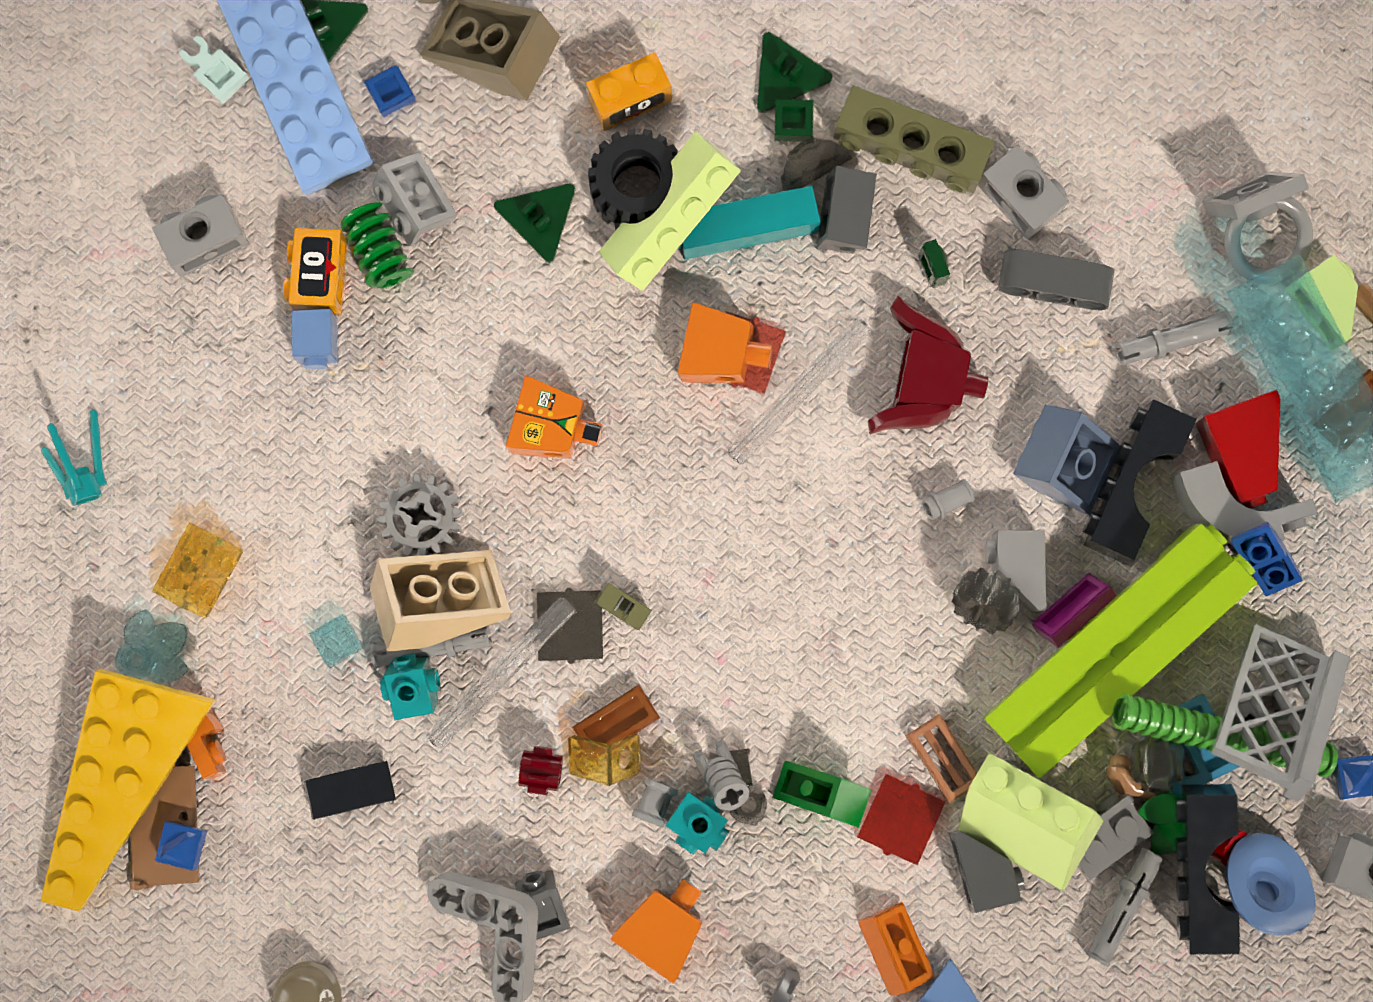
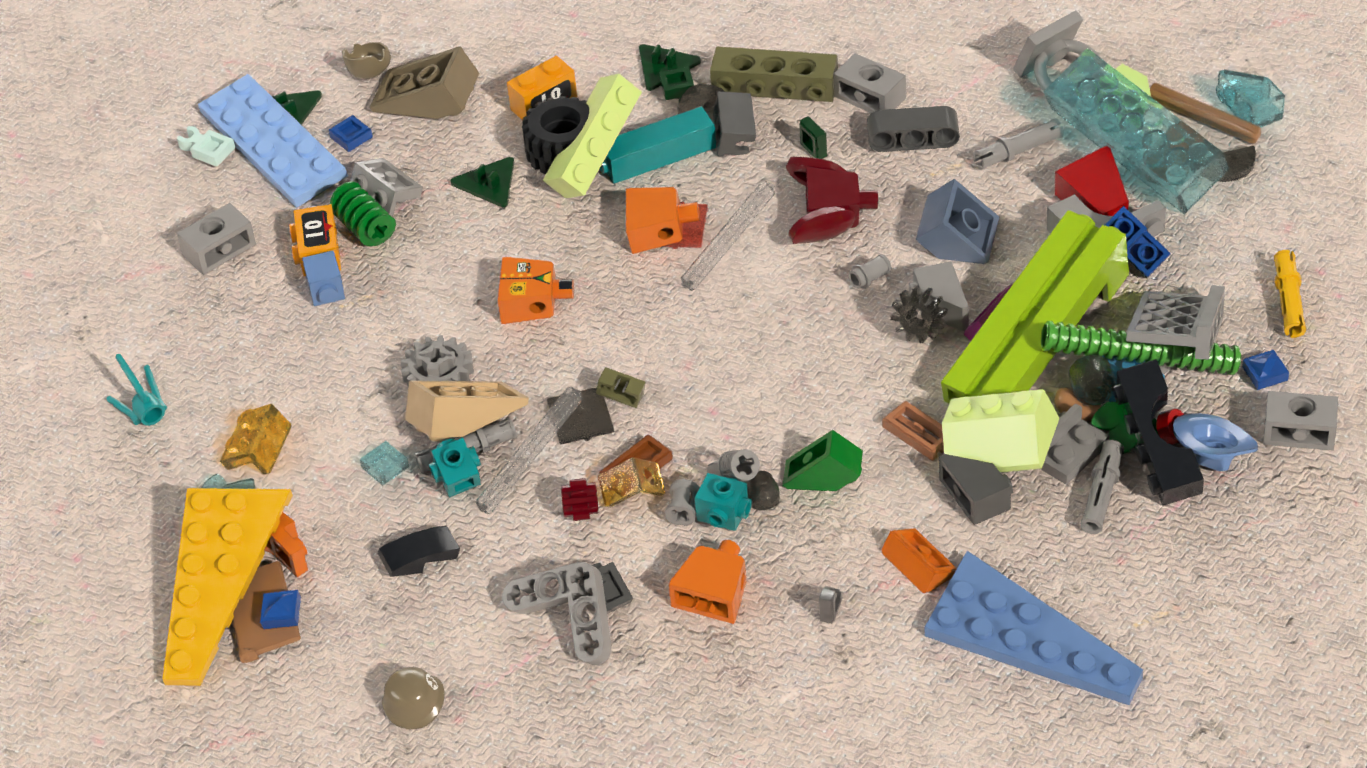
camera: 10 degrees left, 35 degrees down
clear red piece [857,774,946,866] -> none
black arch [1082,399,1197,565] -> none

